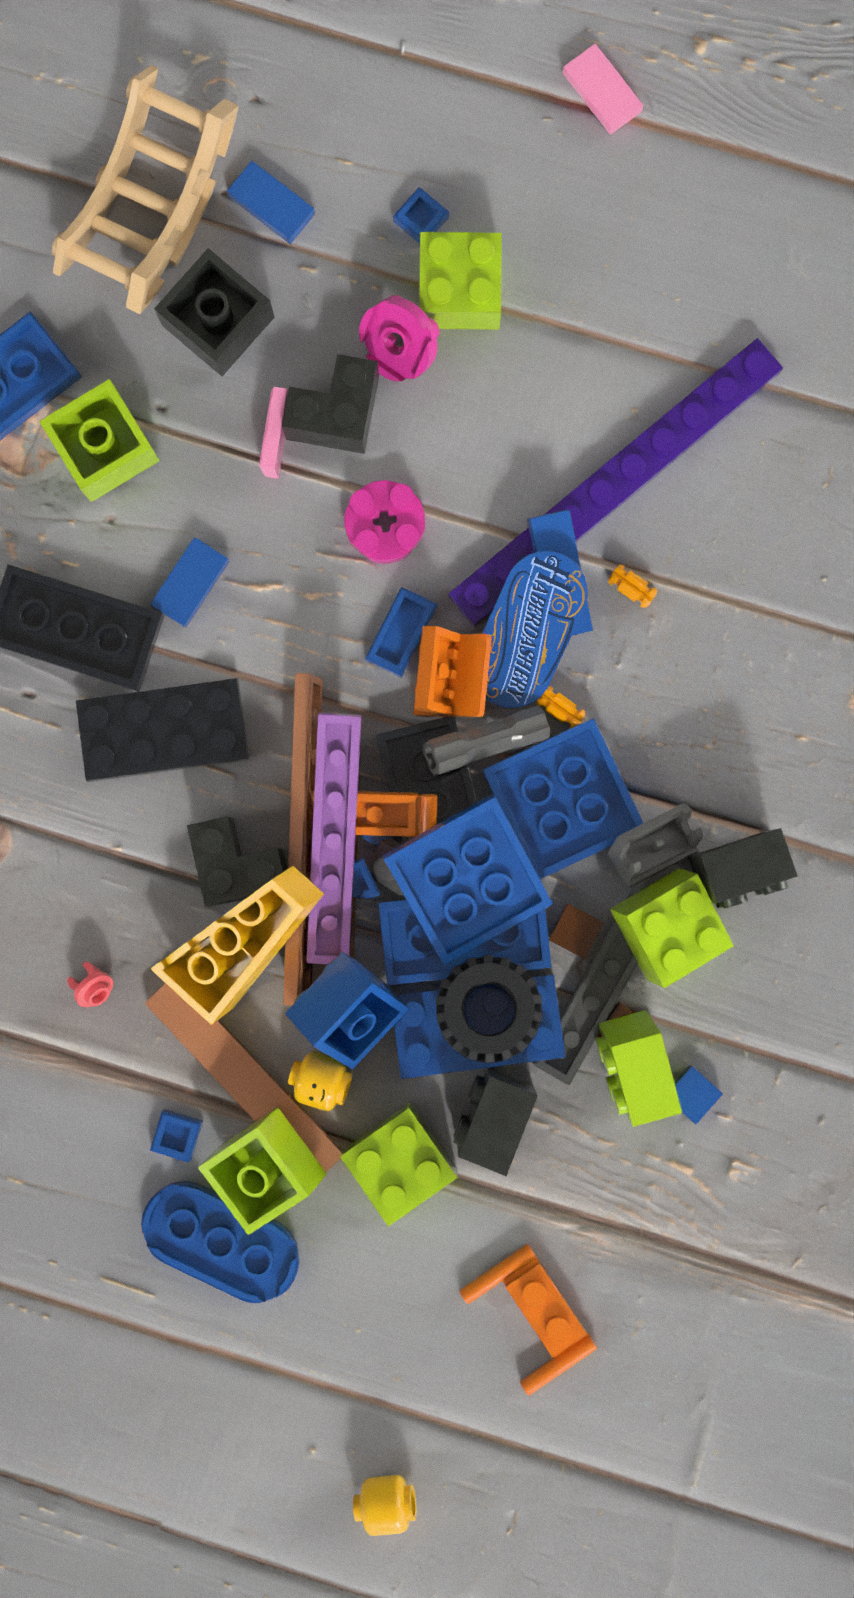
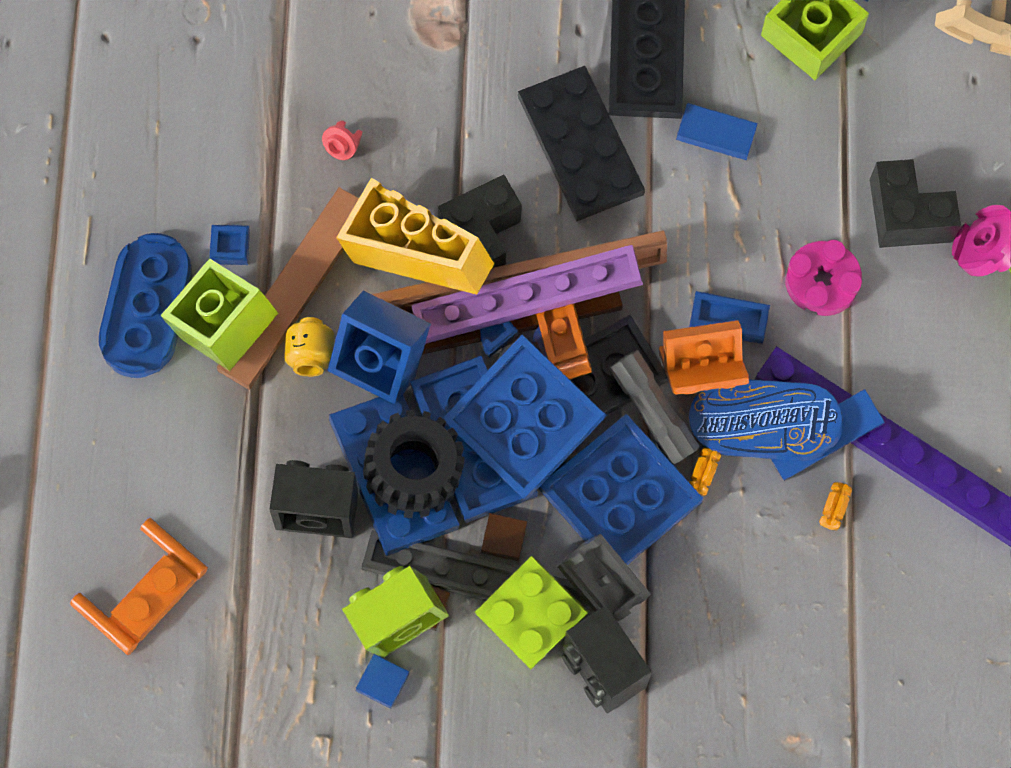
camera: 65 degrees right, 15 degrees down
pearl dark grey brick [154,248,275,377] -> none
bright pink tile [259,387,288,479] -> none
lime brick [340,1102,458,1227] -> none

